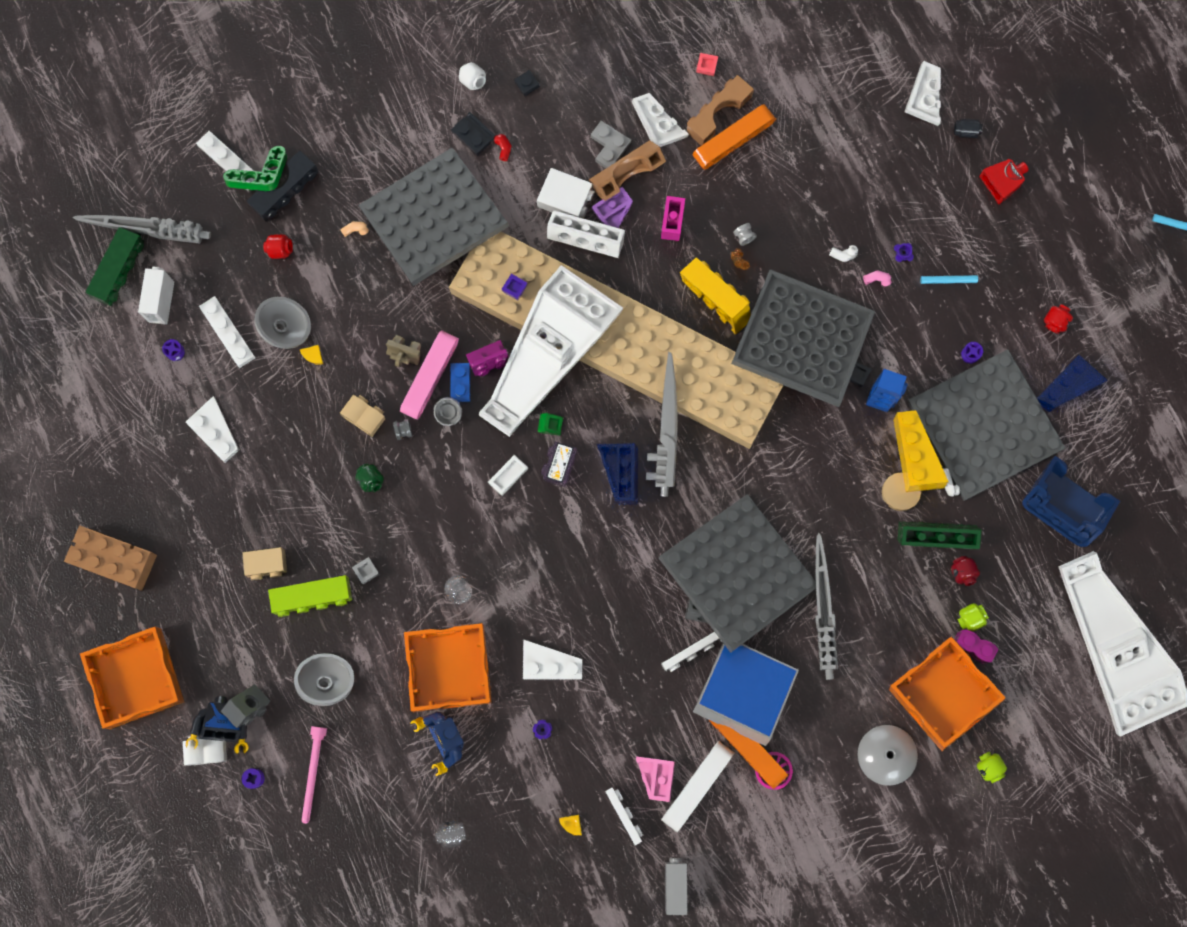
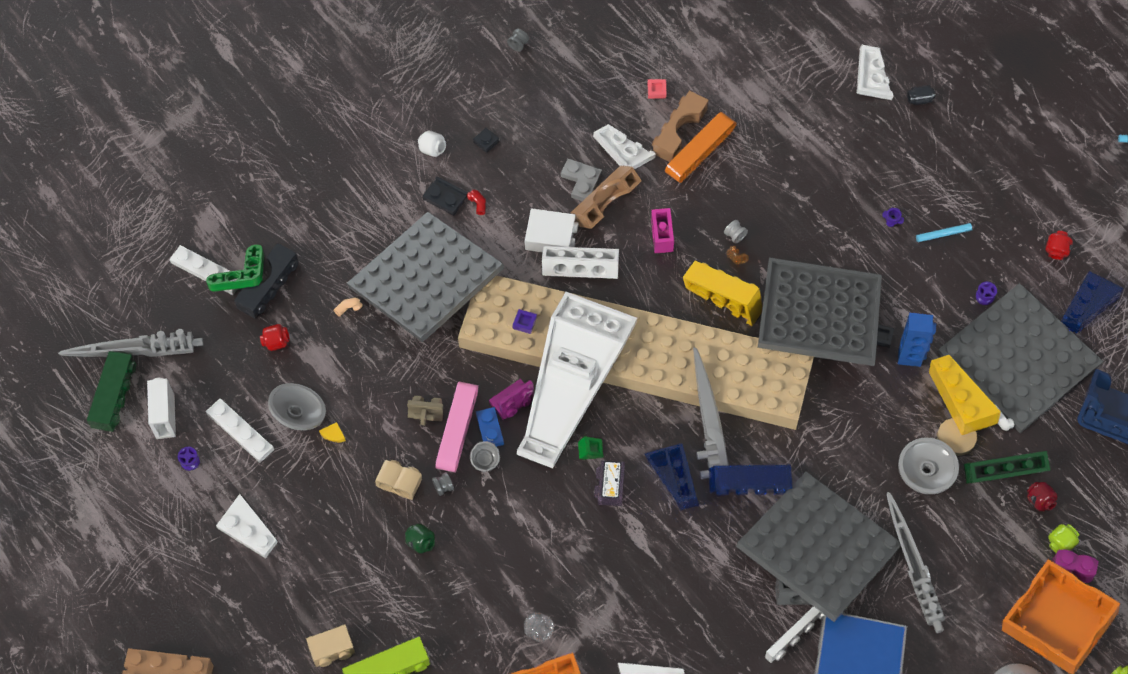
camera: 15 degrees left, 15 degrees down
light grey plate [352,557,379,584] -> none
white tile [488,455,528,496] -> none
medium lavender wing [592,187,633,228] -> none
white arm [829,245,858,262] -> none
bright pink arm [863,271,892,286] -> none
red torso [979,159,1029,204] -> none
none -> clear blue brick [709,465,792,496]
none -> light grey dish [898,438,959,494]

